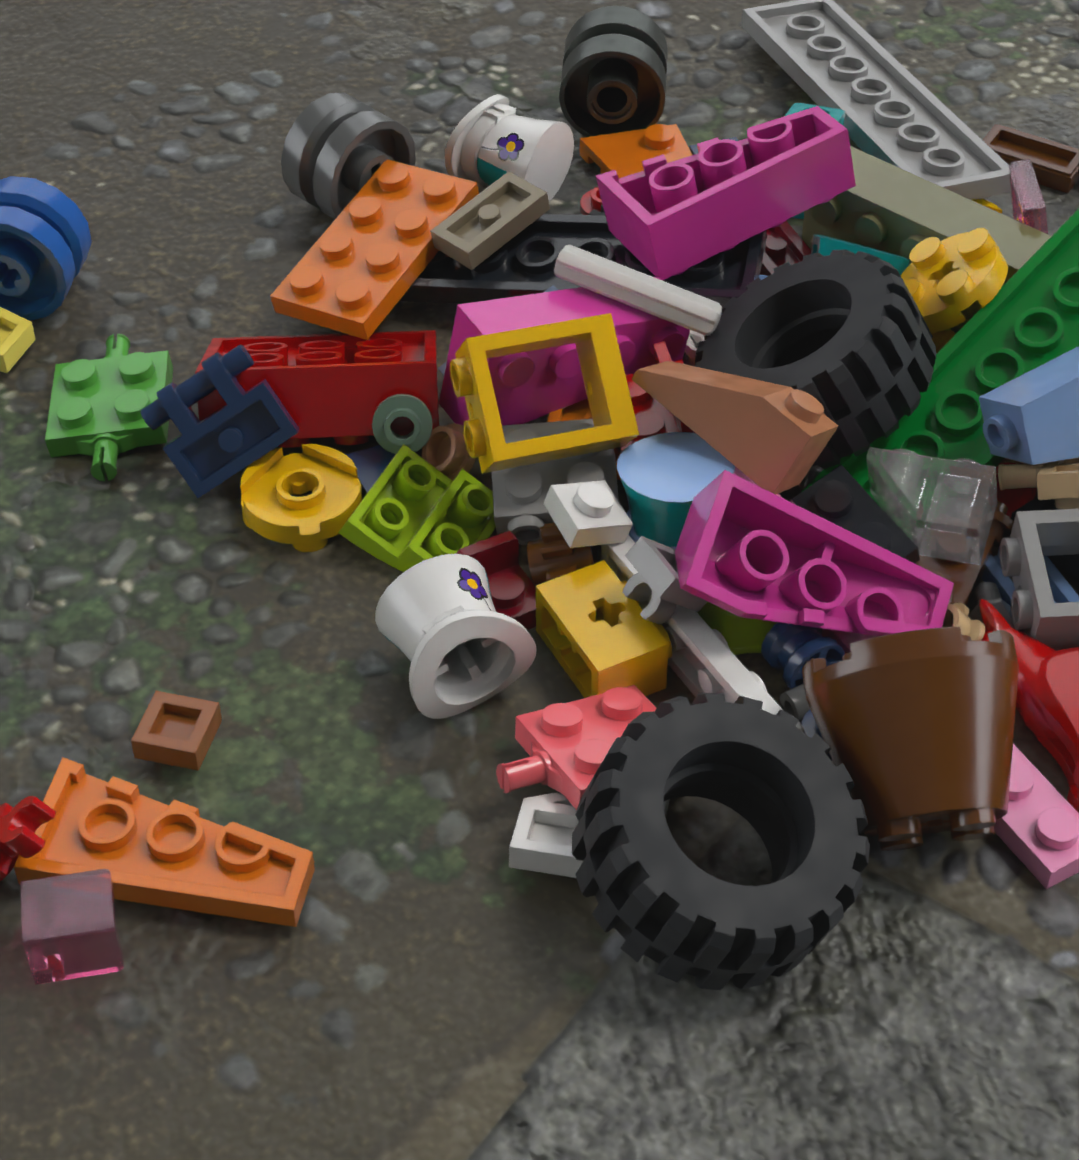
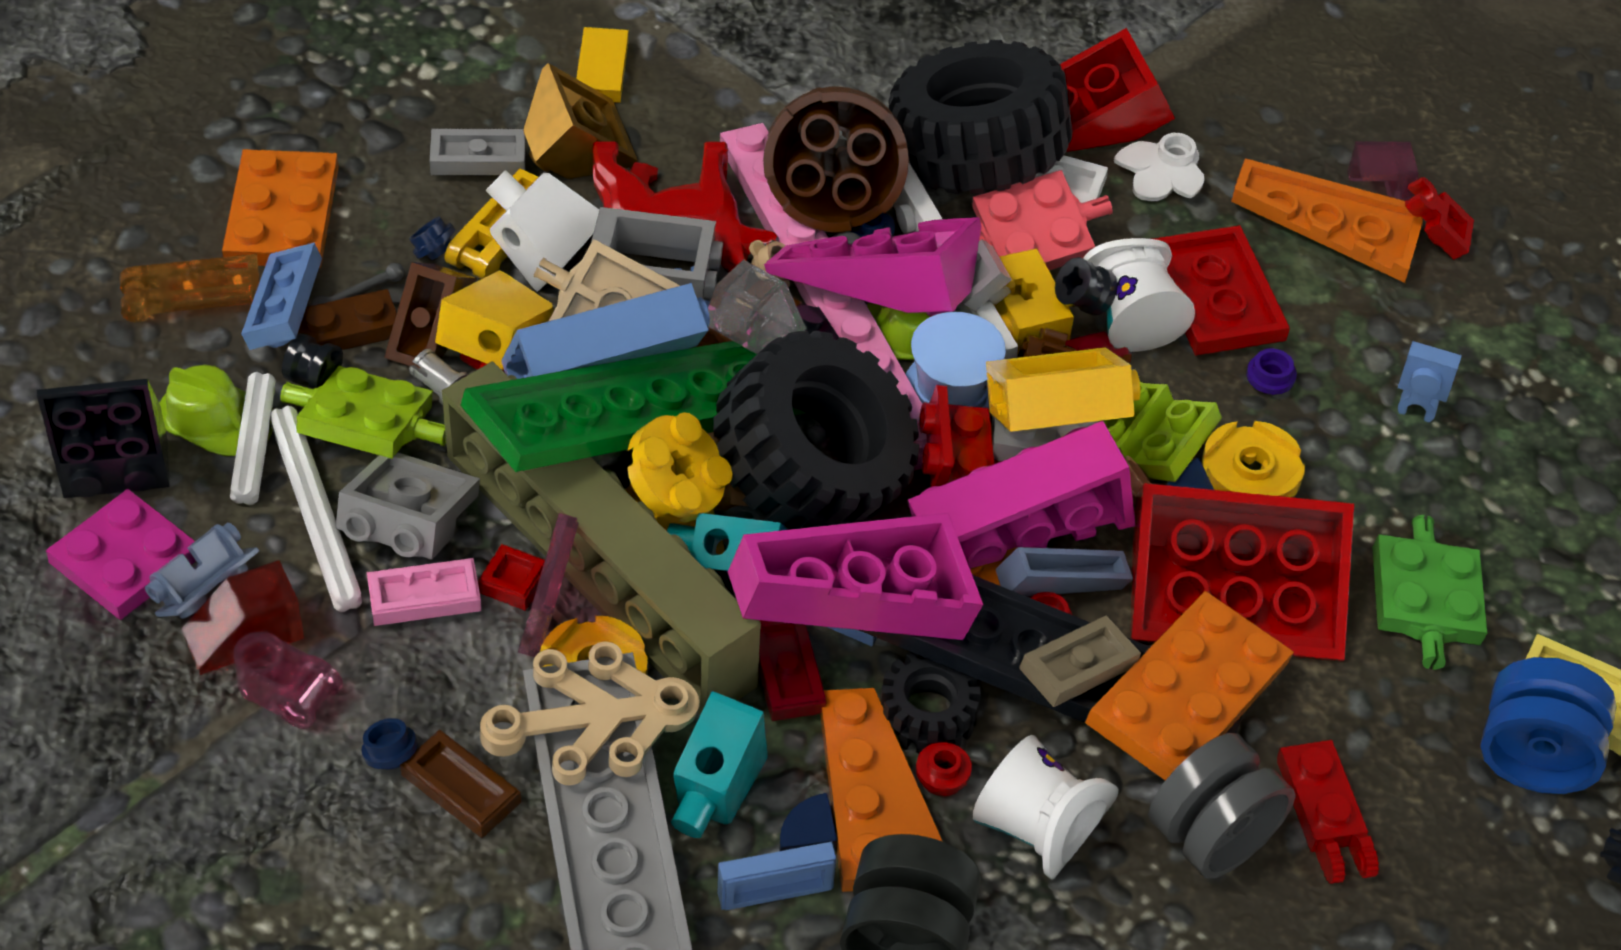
camera: 175 degrees left, 5 degrees up
dark orange plate [131,691,222,771] -> none
dark blue plate [140,344,299,498] -> none
sand green plate [372,394,433,454] -> none
white plate [543,480,633,548] -> none
white axle [554,245,722,336] -> none
nougat slope [632,361,838,495] -> none
none -> tan plant [480,641,699,785]
none -> medium blue tile [717,842,836,911]
none -> black wheel [1054,257,1118,316]
none -> red slope [1060,28,1175,152]
none -> white plate [1114,133,1204,201]
none -> red plate [1152,225,1290,356]
none -> dark purple plate [1246,348,1297,395]
none -> red hinge [1277,740,1379,884]
none -> medium blue plate [1398,341,1462,422]

